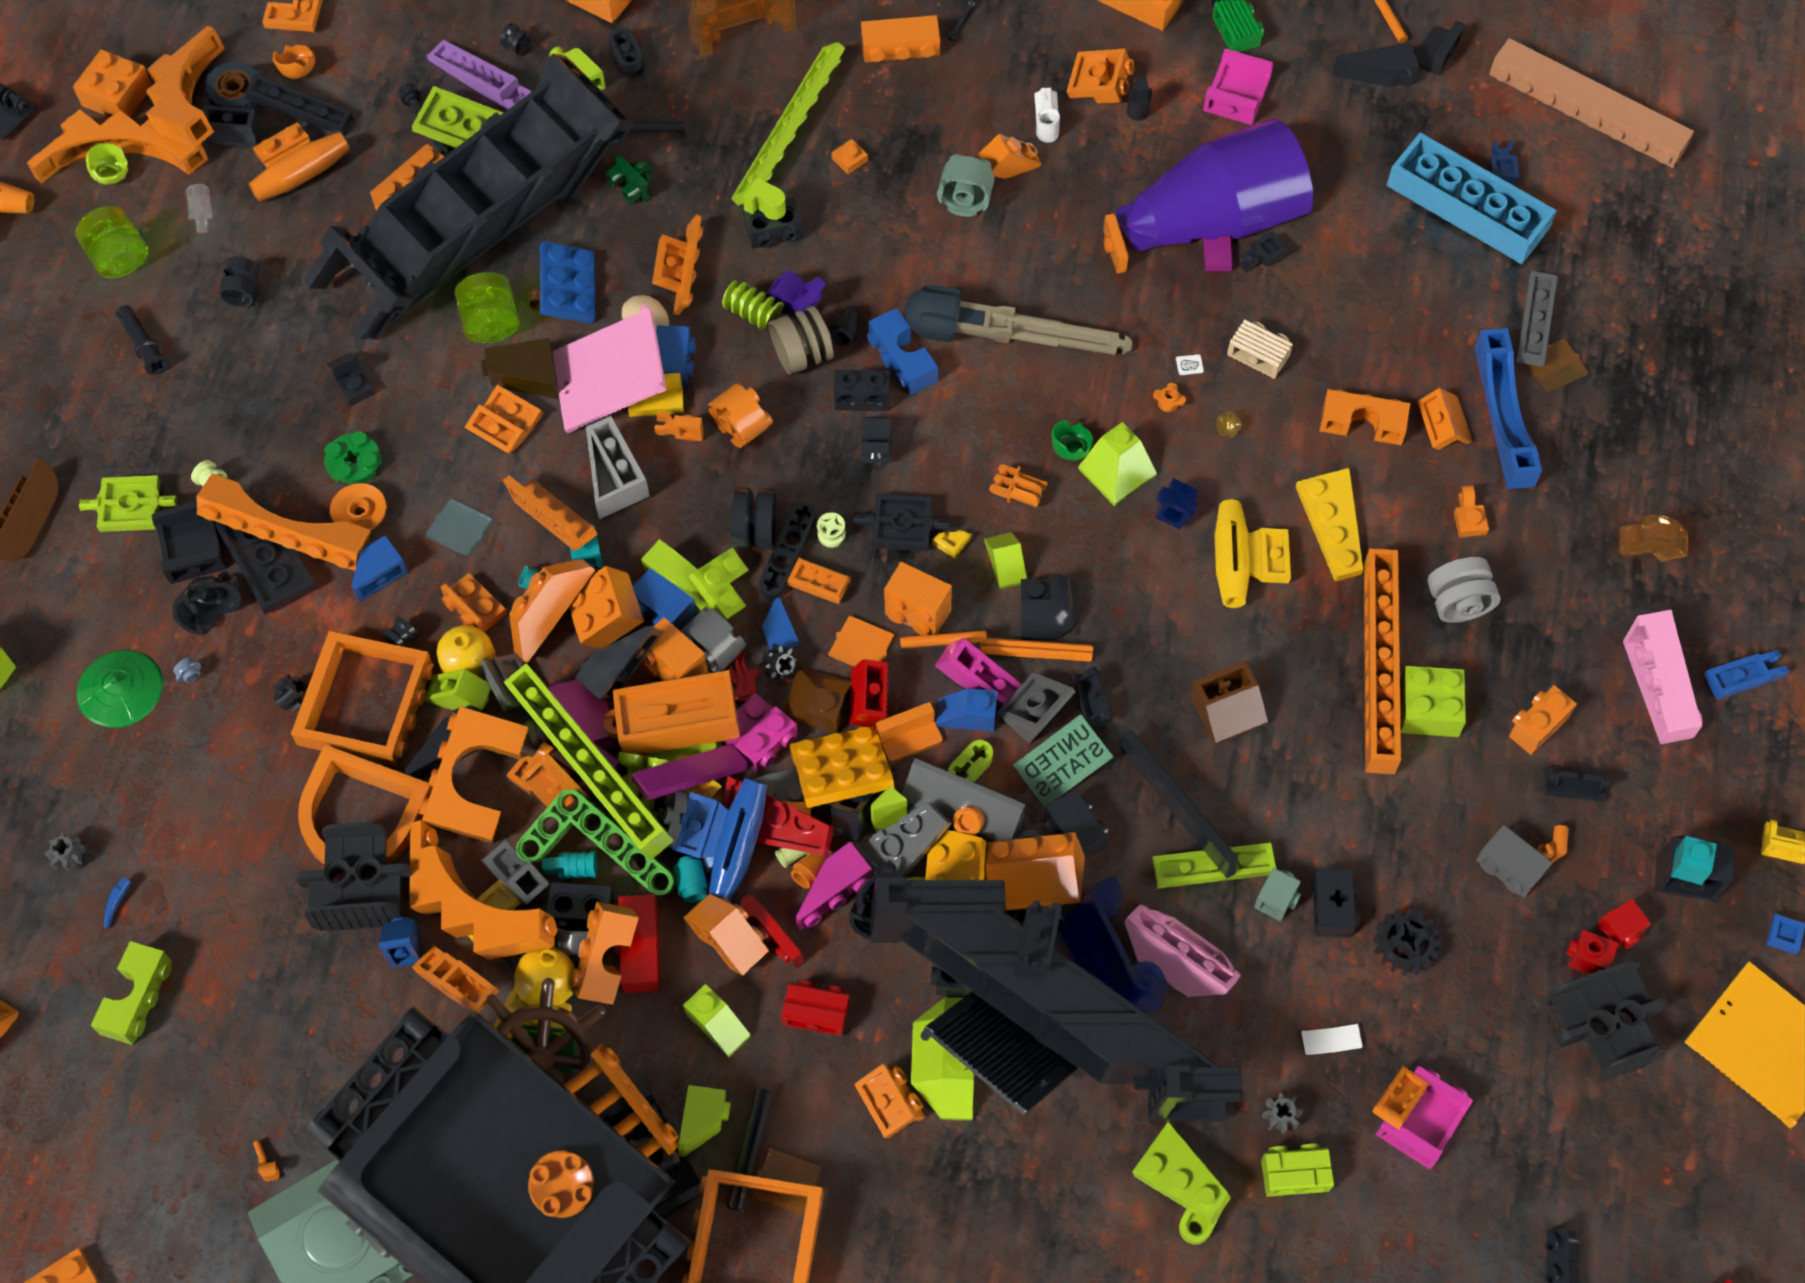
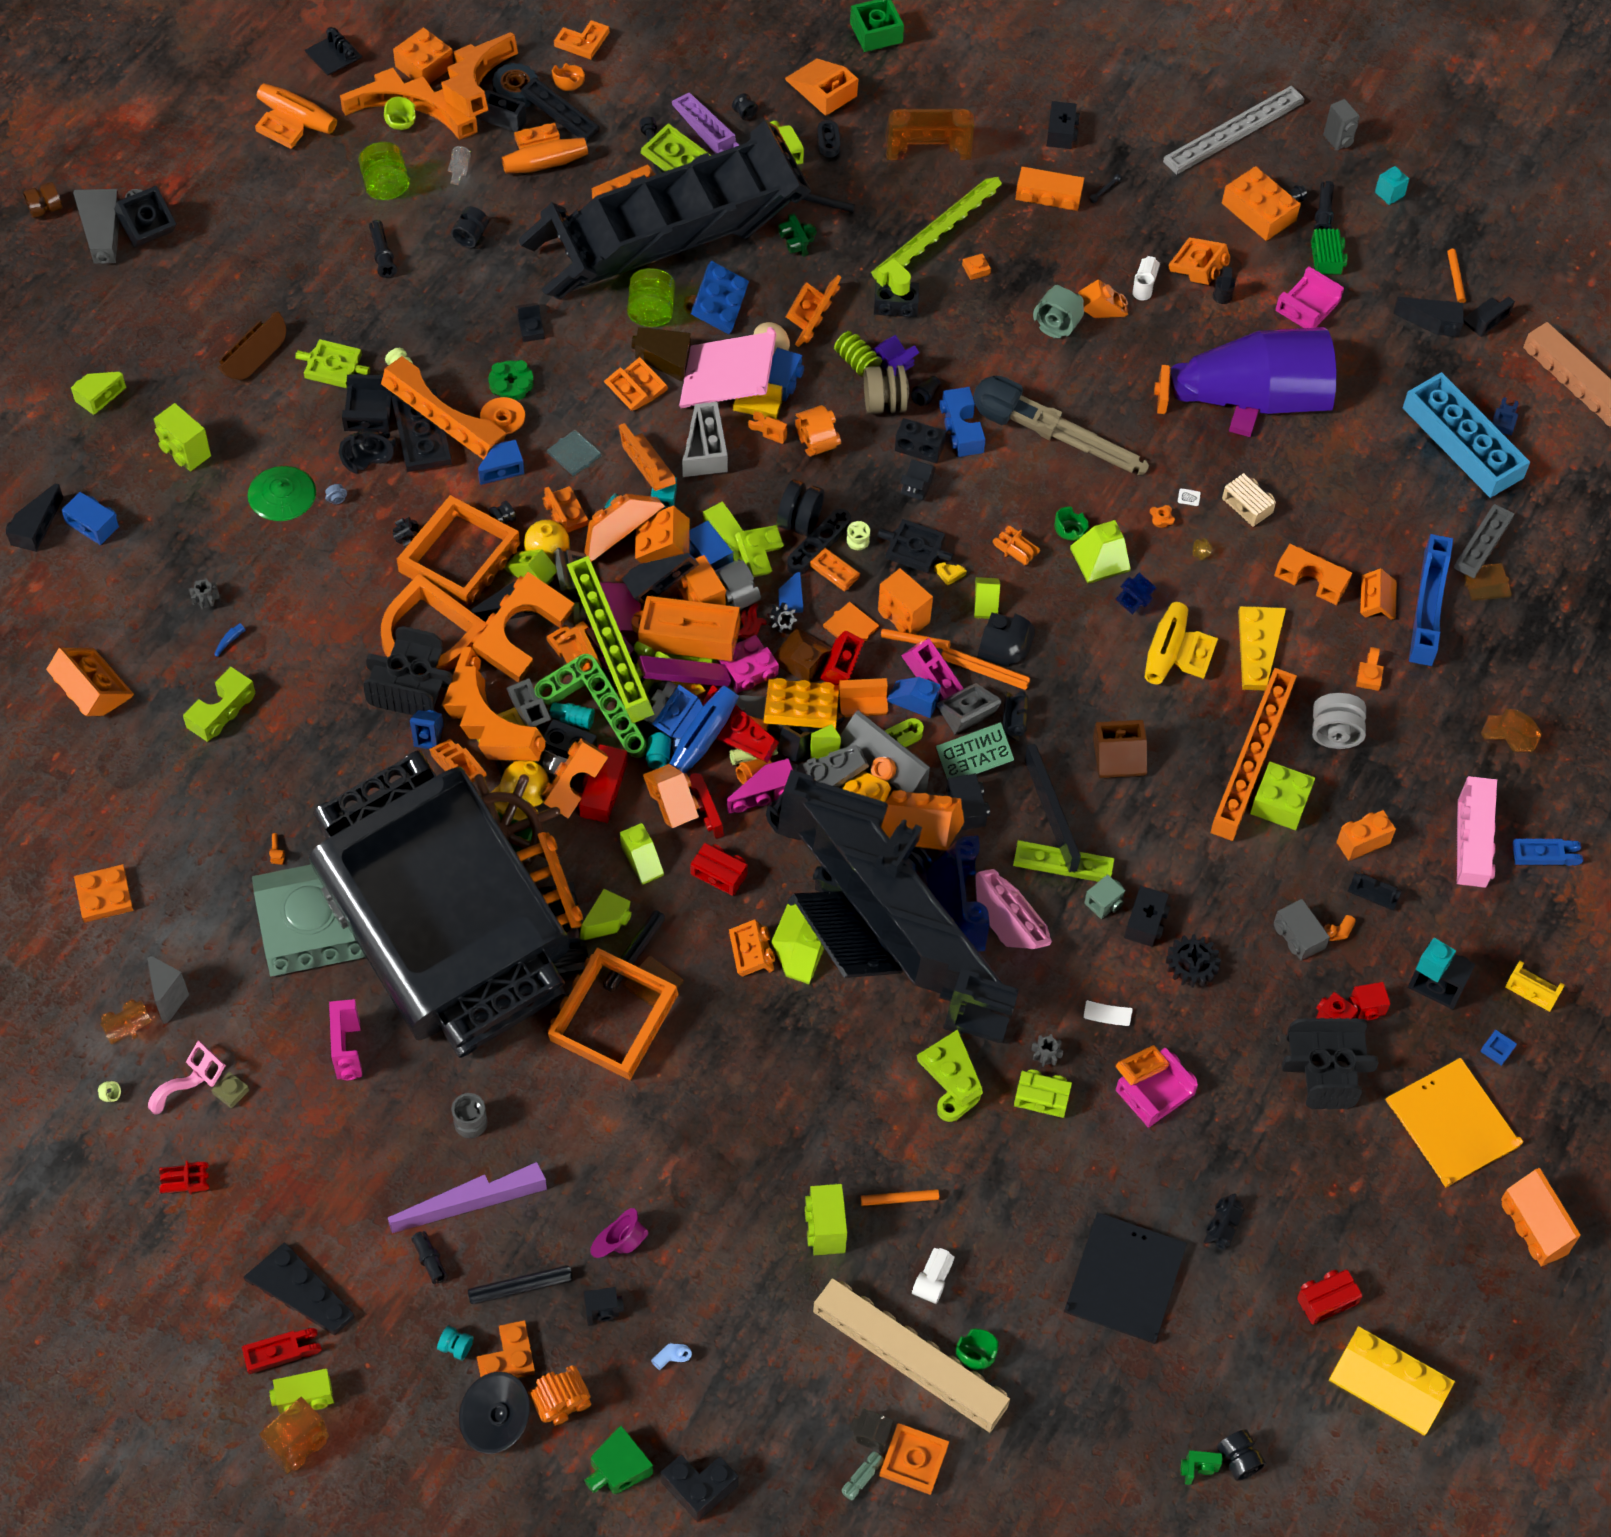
camera: 15 degrees right, 5 degrees down
orange dish [528,1151,595,1218] -> none
black plate [1239,231,1288,272] -> none

